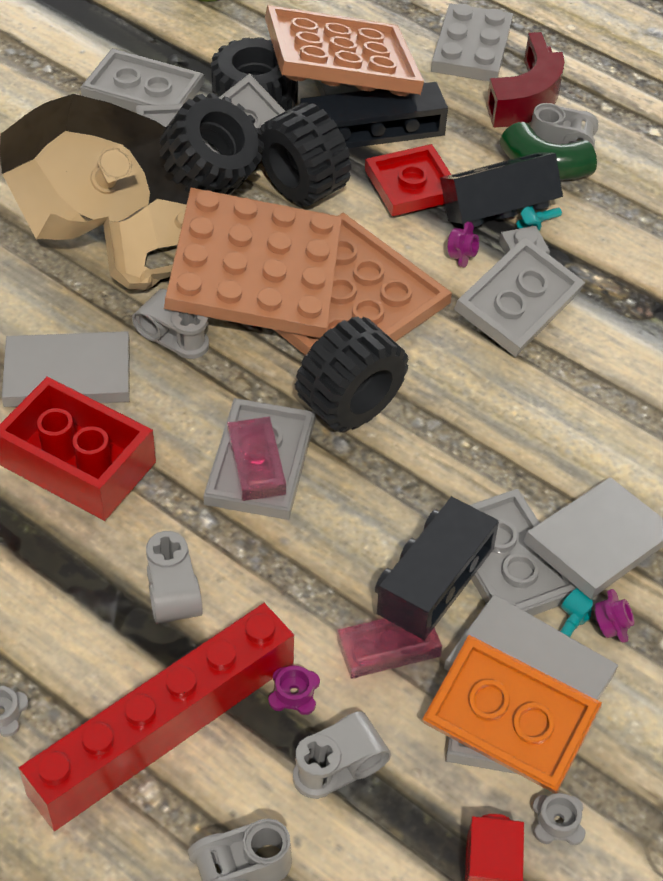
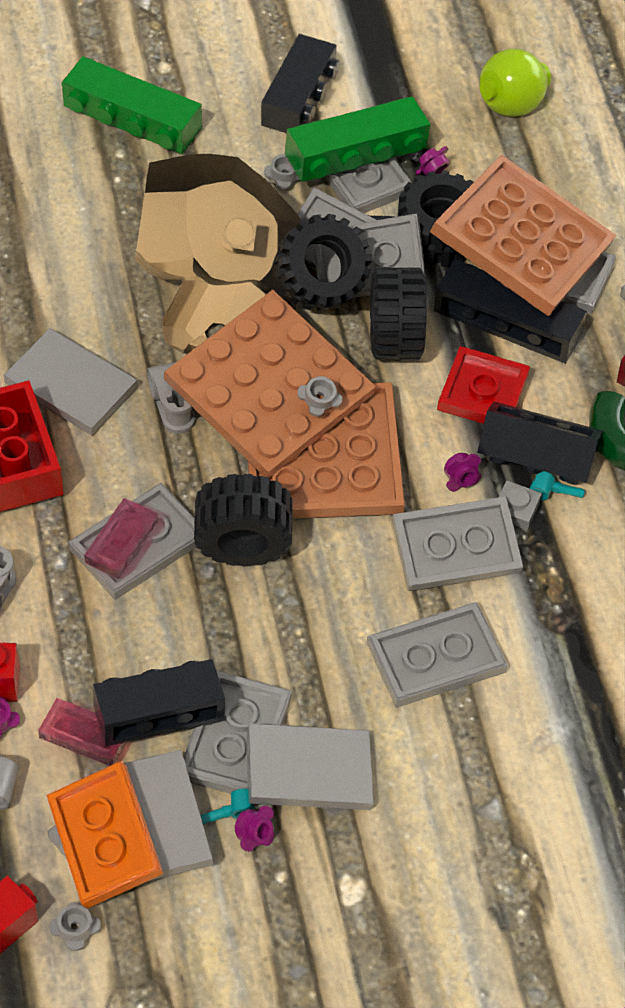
camera: 40 degrees right, 5 degrees up
none -> black brick [261,33,340,133]
none -> green brick [284,96,431,182]
none -> light grey plate [297,376,342,417]
none -> light grey tile [367,602,508,708]
none -> magenta plate [416,146,450,176]

